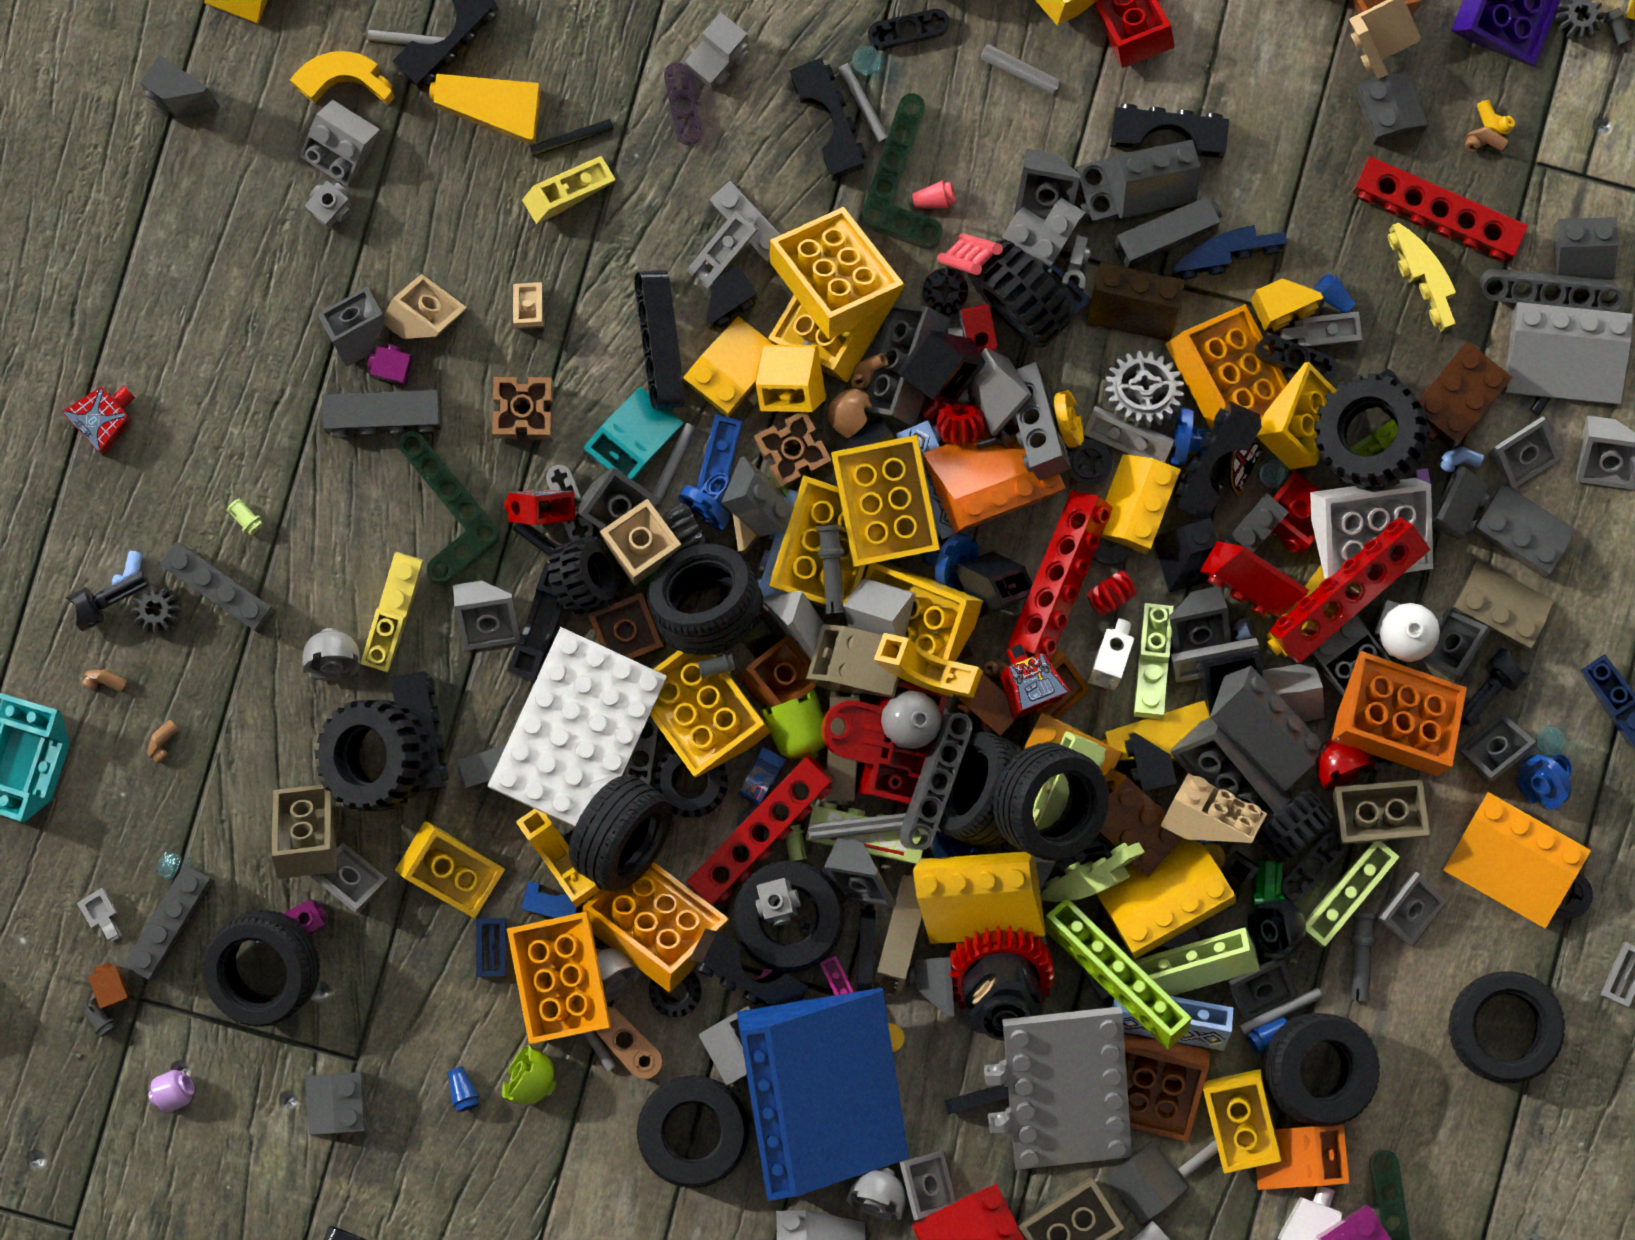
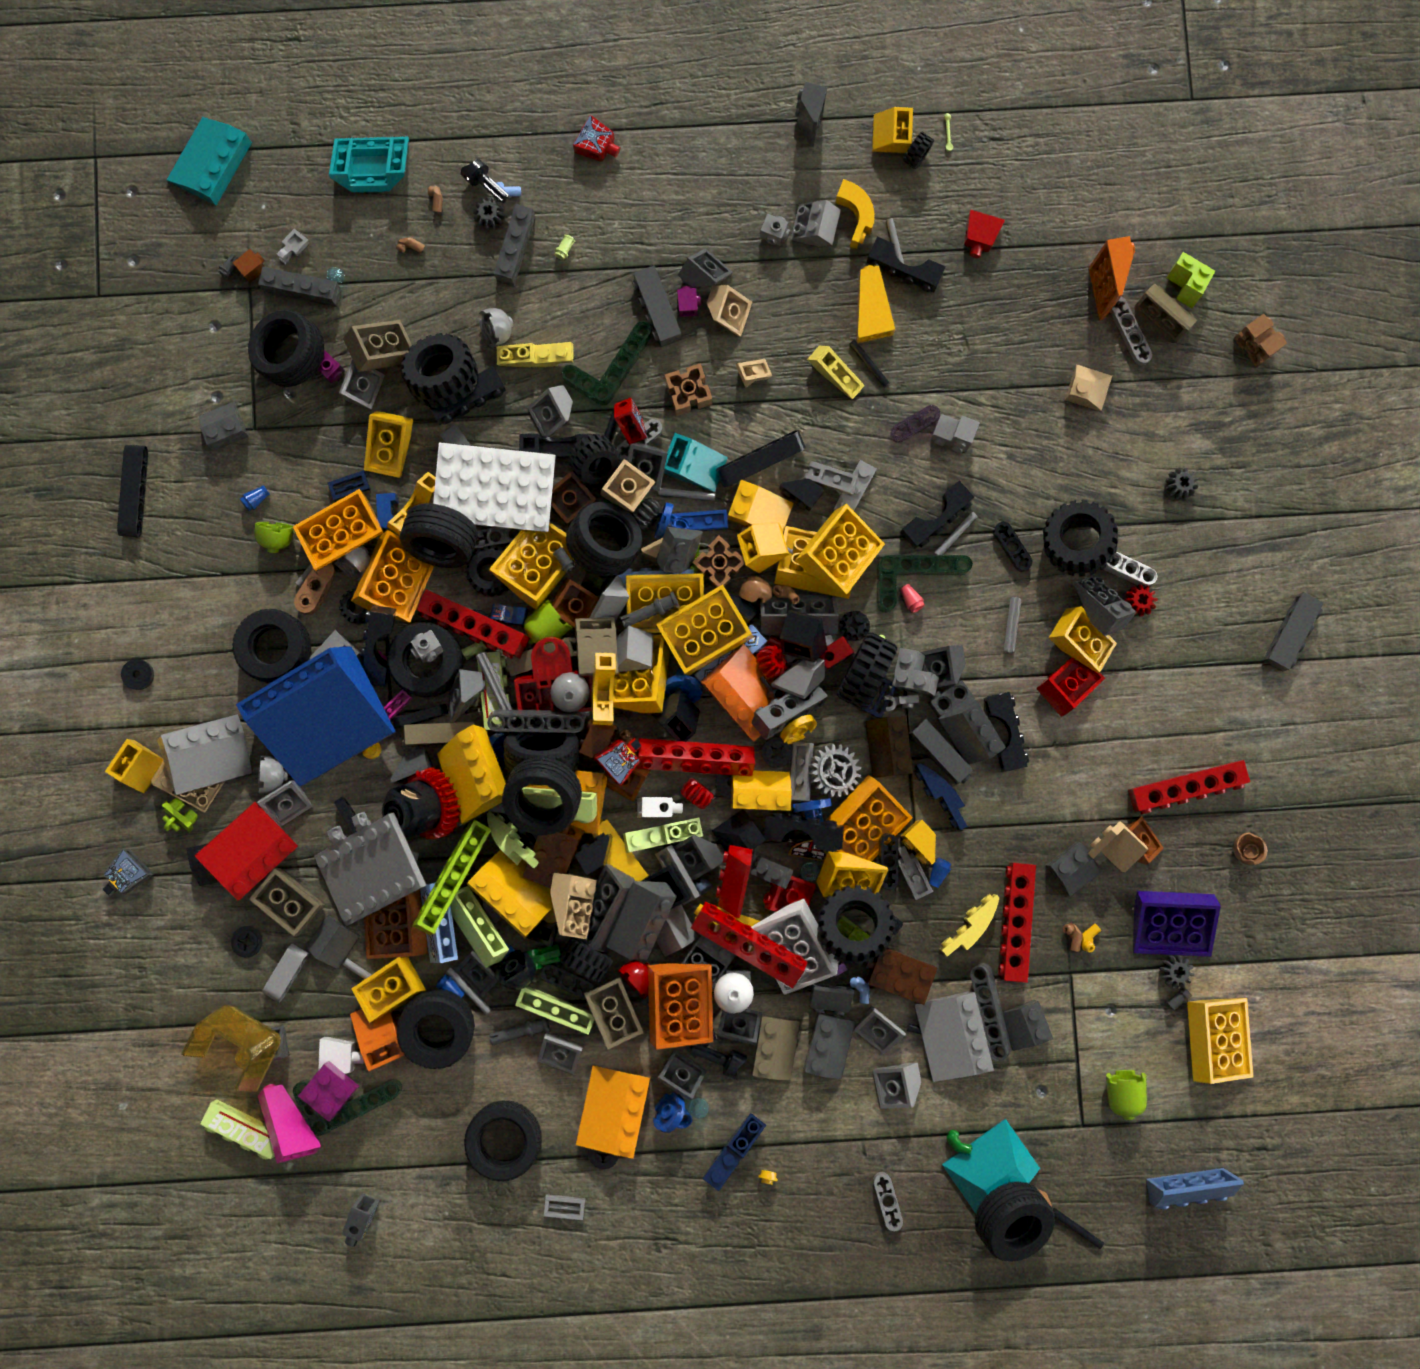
camera: 65 degrees right, 0 degrees up
lavender head [148,1070,194,1113] -> none
clear light blue plate [852,46,881,75] -> none
coral bar [937,233,1003,275] -> none

